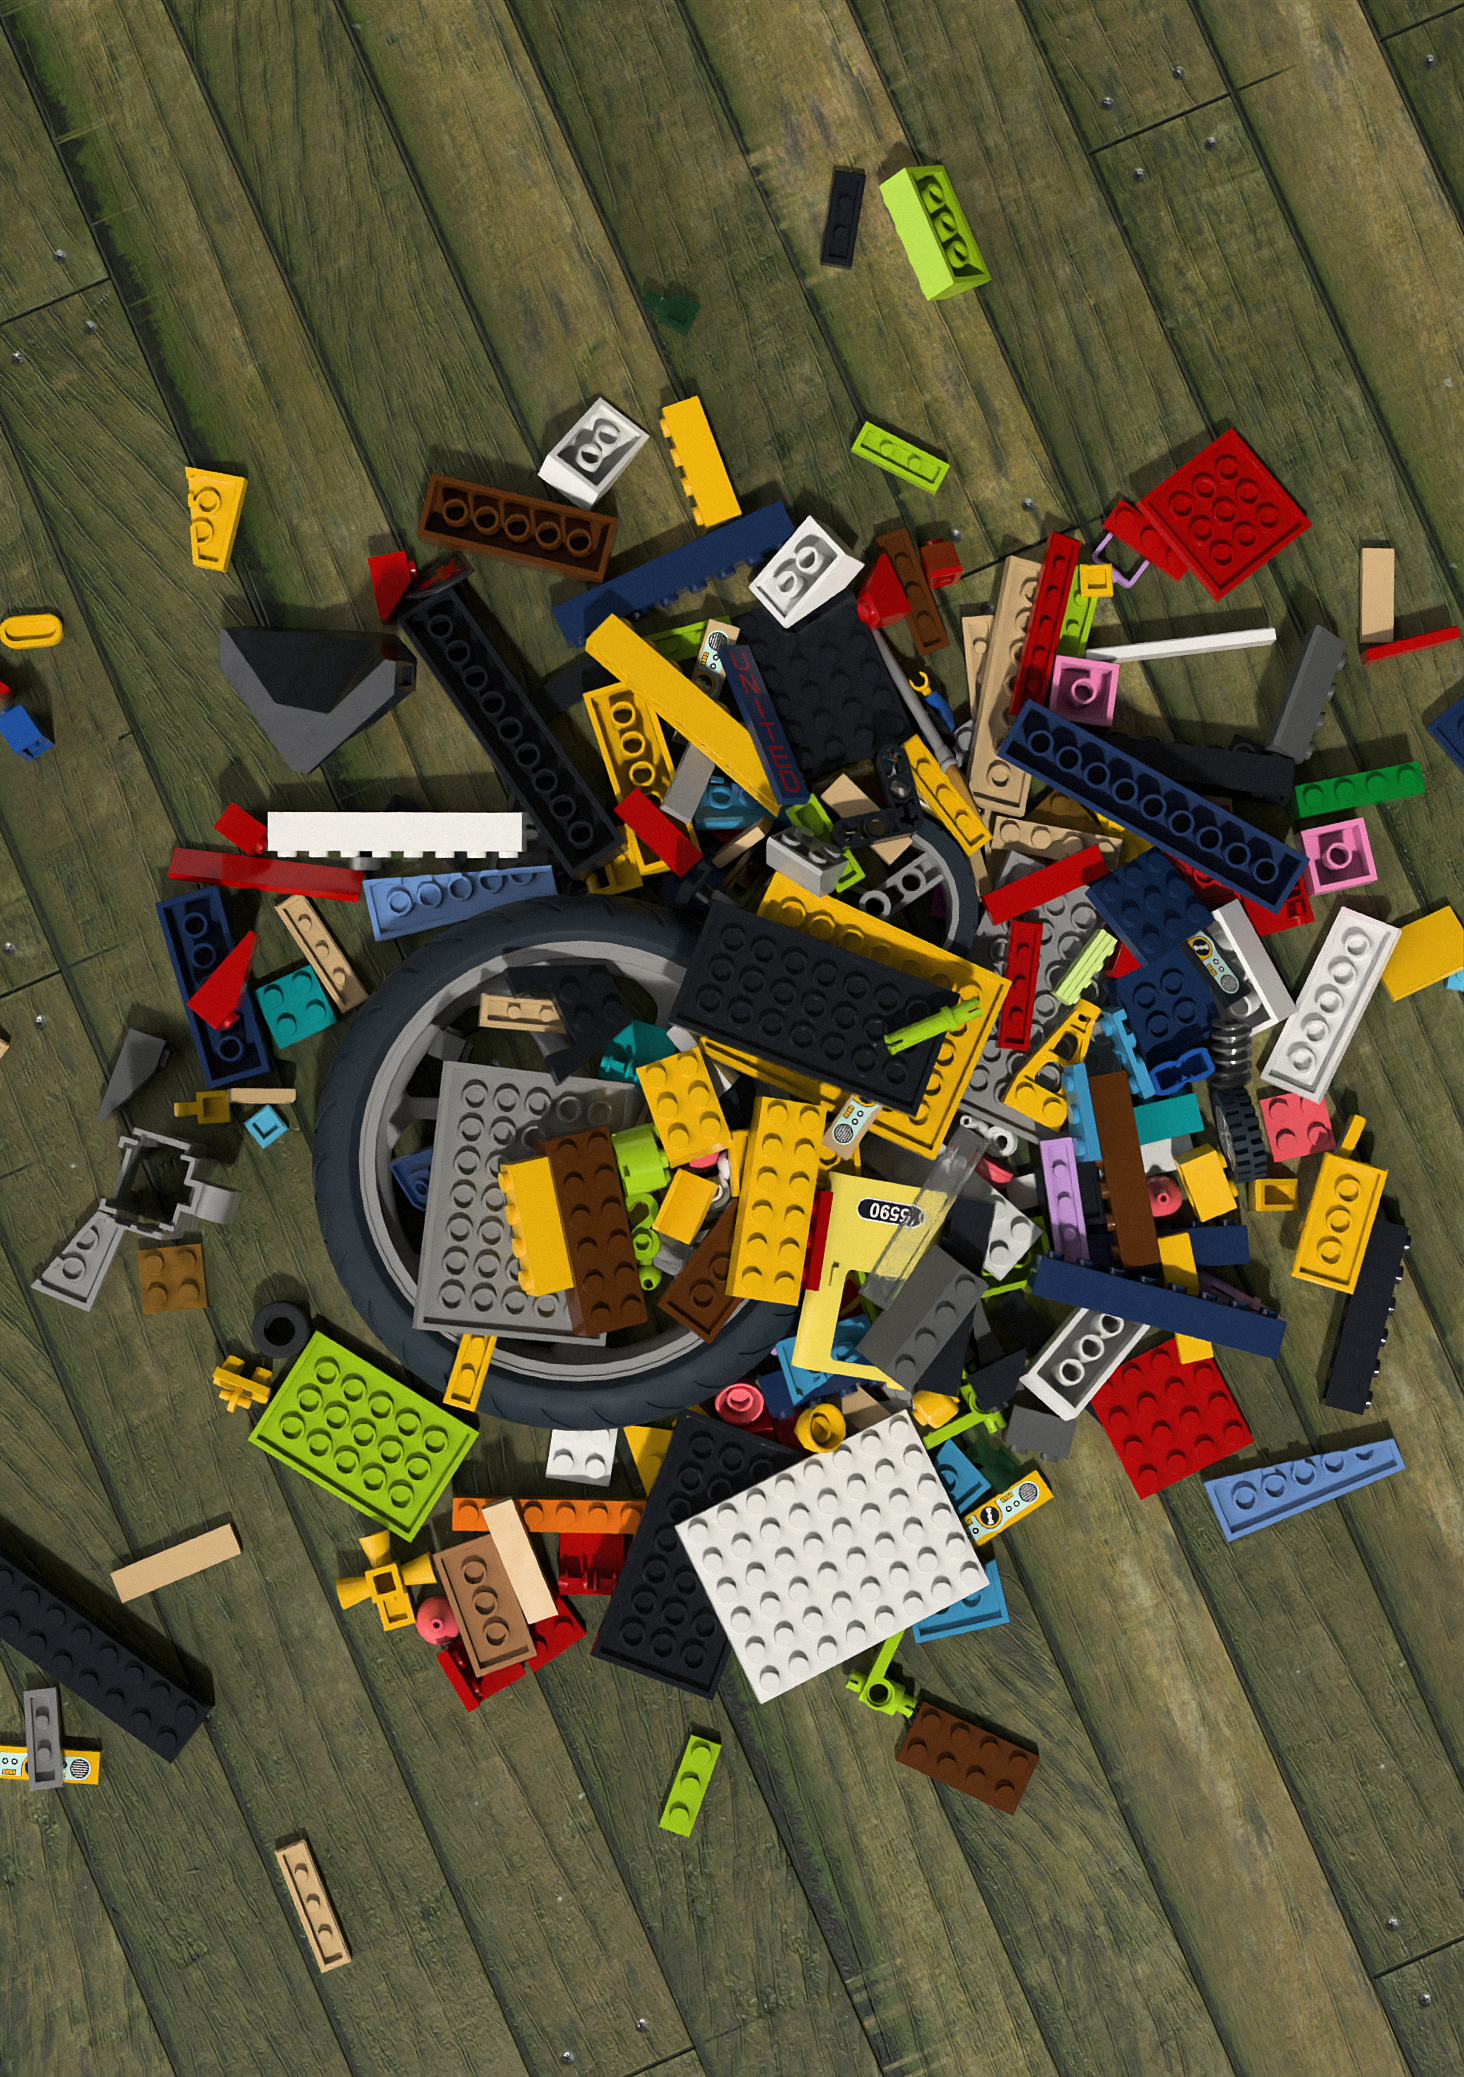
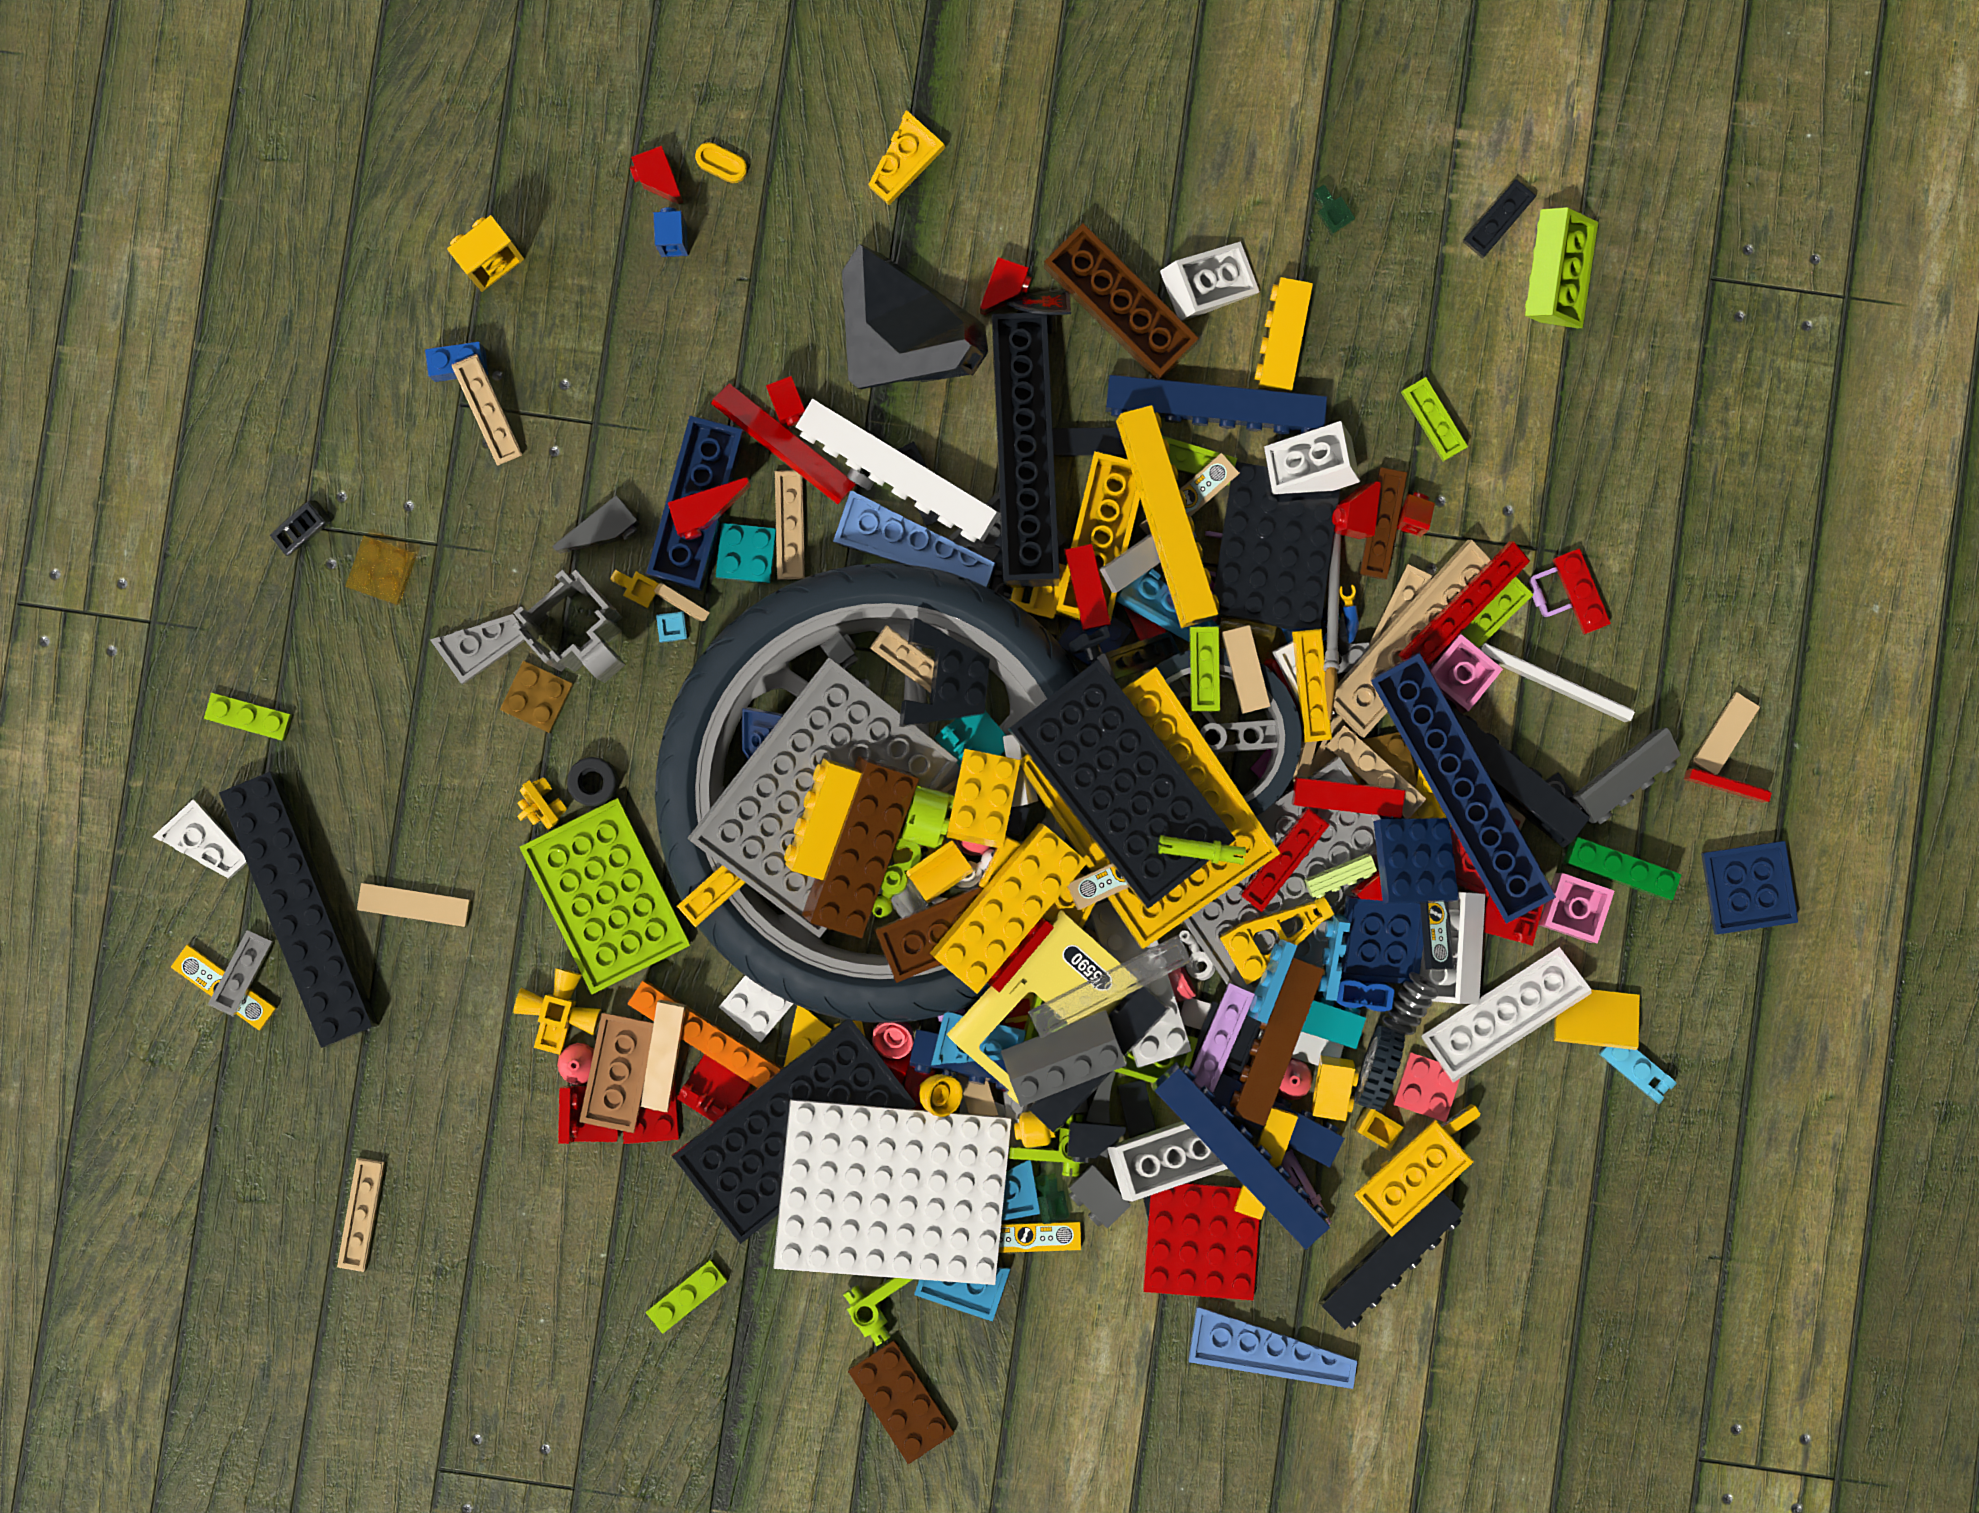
camera: 40 degrees right, 0 degrees up
tan tile [712,814,774,869] -> none
dark blue tile [717,645,811,805] -> none
light grey slope [766,825,850,898] -> none
black beam [830,743,924,851] -> none
yellow tile [1079,563,1113,598] -> none
red plate [1136,428,1312,602] -> none

